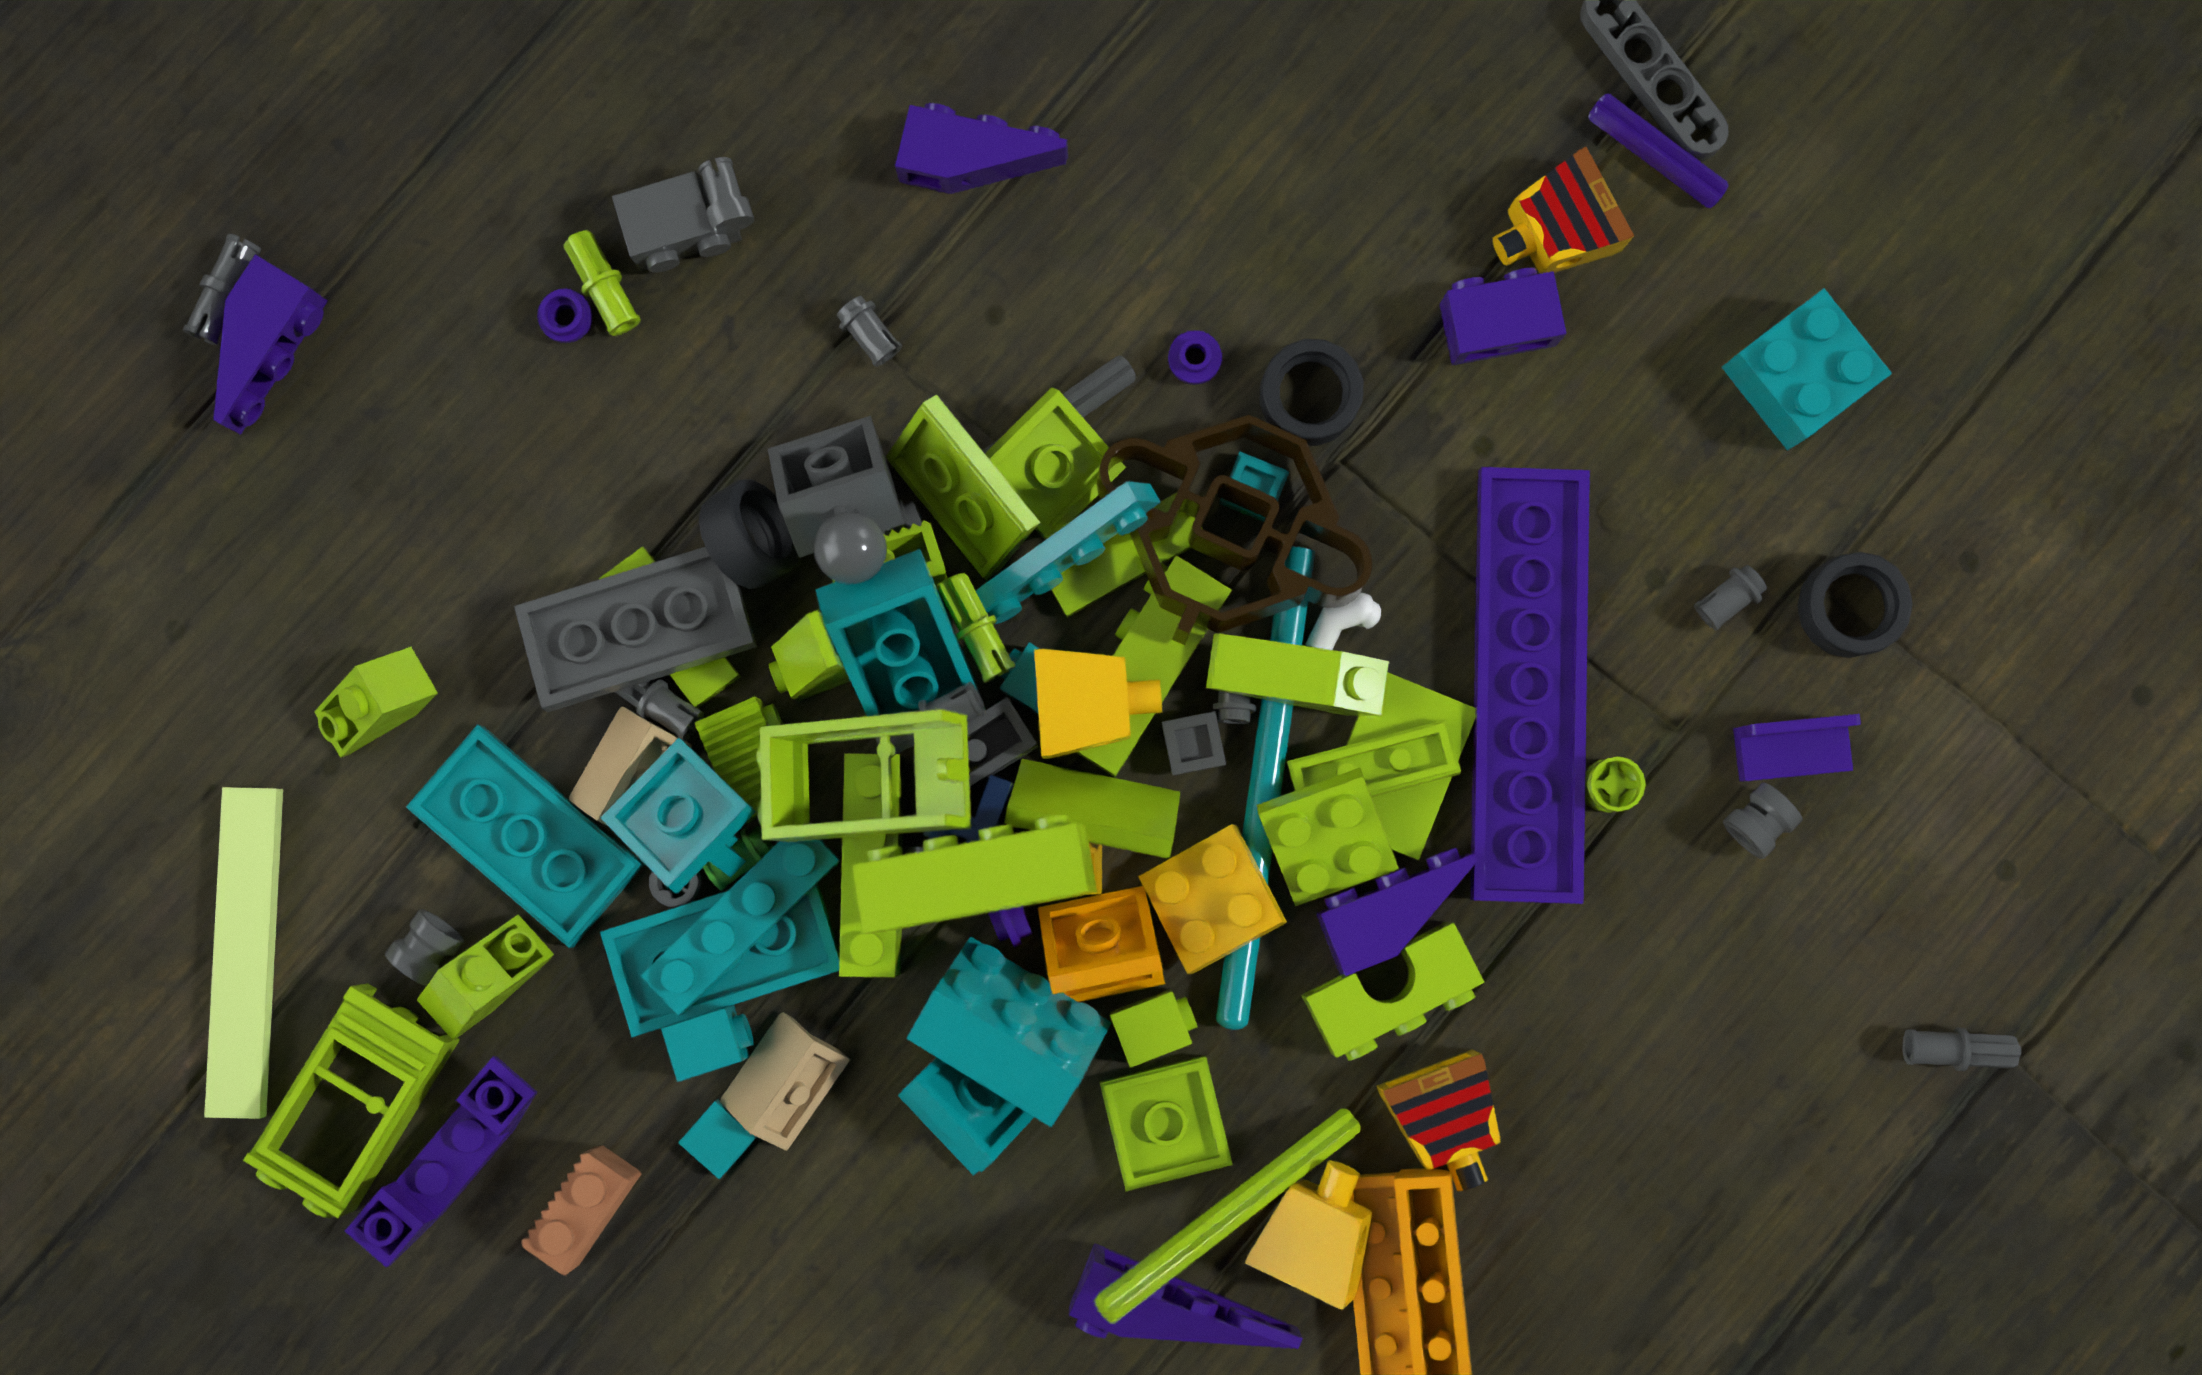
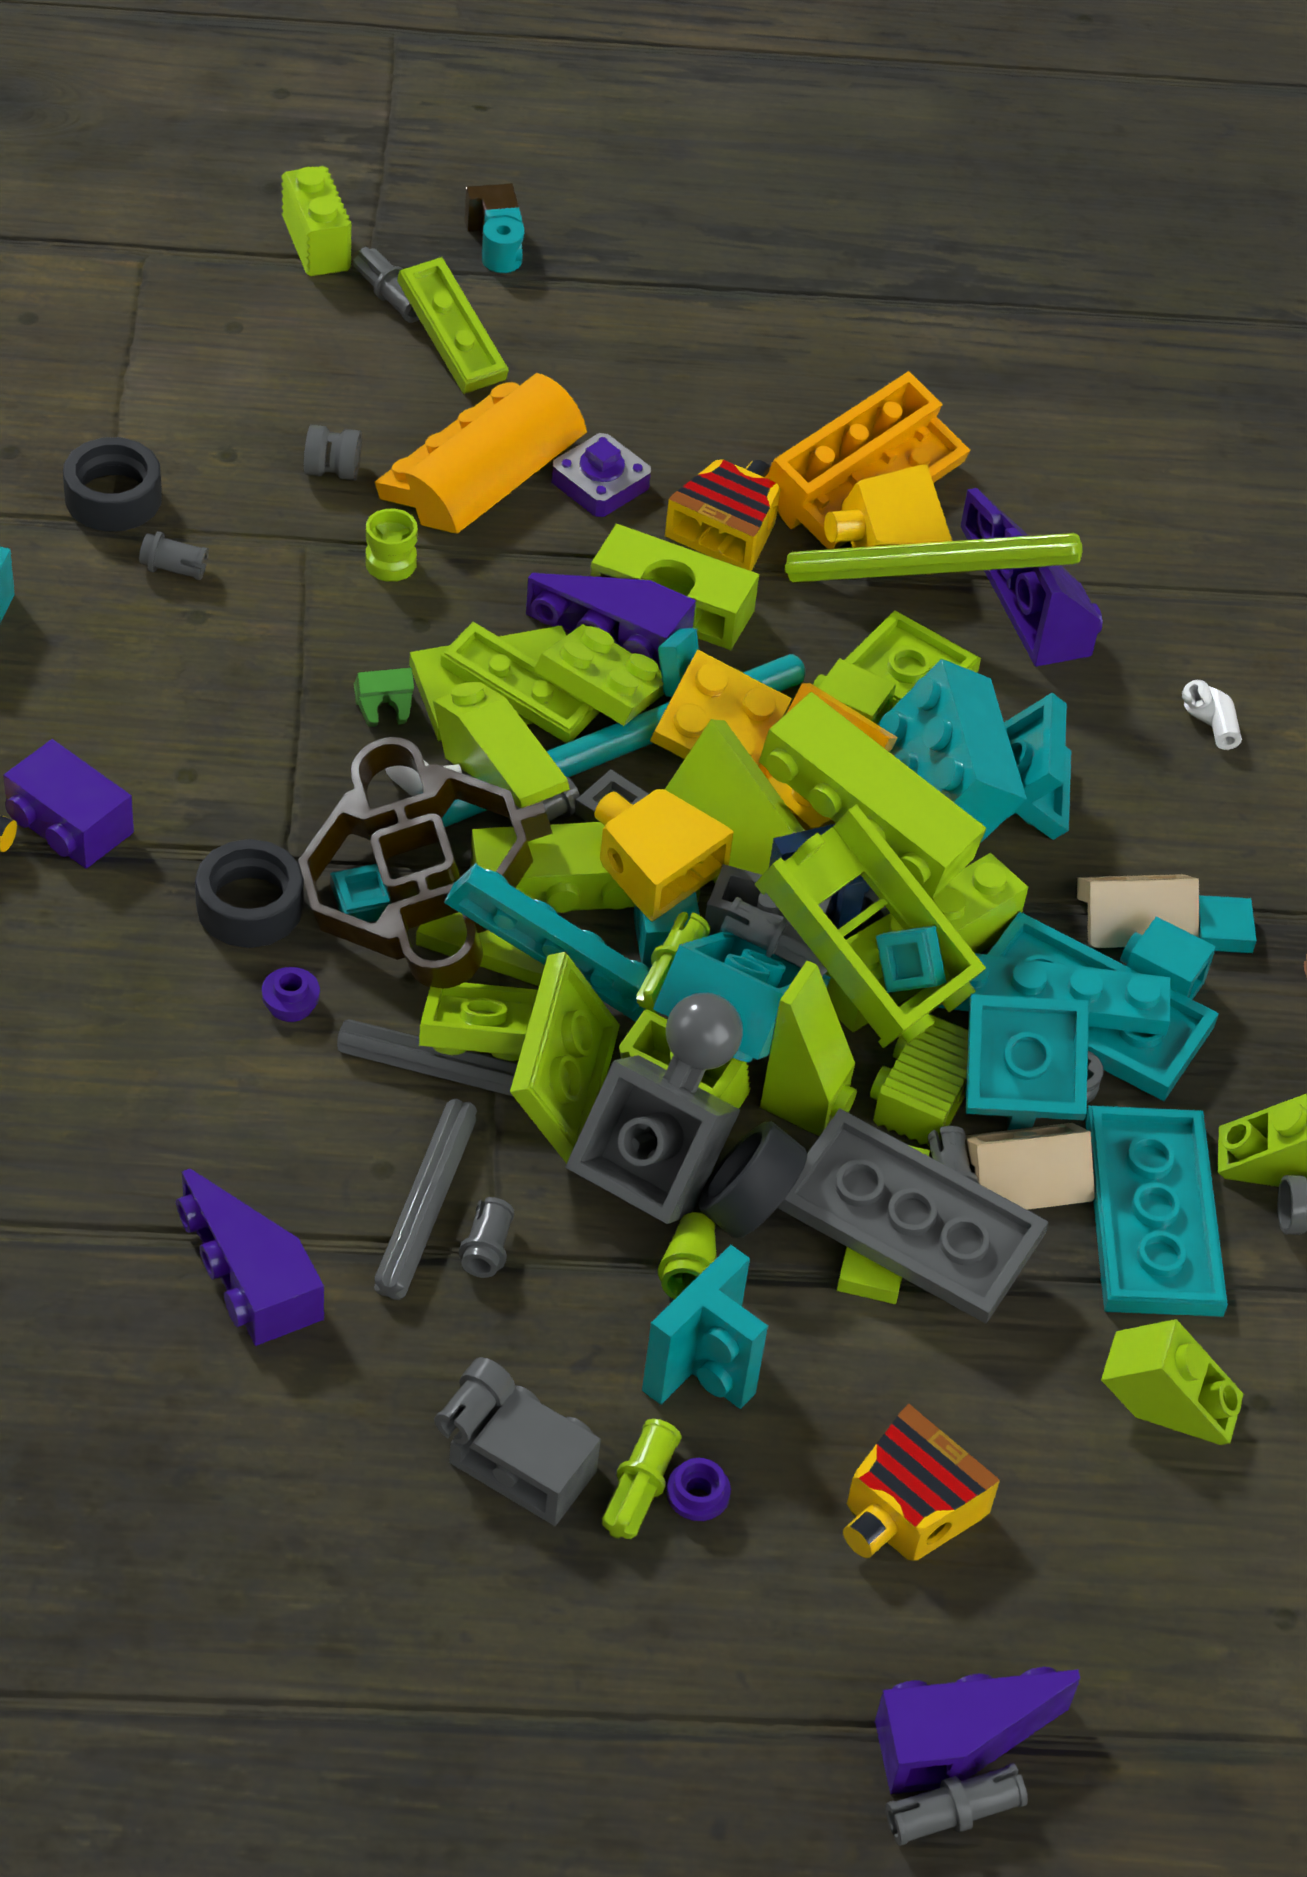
camera: 135 degrees left, 35 degrees down
dark purple plate [1470,467,1590,904] -> none
dark purple panel [1733,714,1861,782] -> none
none -> lime brick [281,166,351,276]
none -> bright green tile [354,668,414,727]
none -> dark grey axle [374,1098,477,1300]
none -> light orange brick [375,373,587,534]
none -> lime tile [397,257,509,394]
none -> leg [464,183,524,273]
none -> dark purple piece [552,433,651,517]
none -> teal bracket [642,1245,768,1409]
none -> teal tile [658,628,699,697]
none -> lime cone [658,1212,717,1299]
none -> torso [843,1404,1000,1561]
none -> teal tile [876,926,947,993]
none -> white arm [1182,680,1242,750]

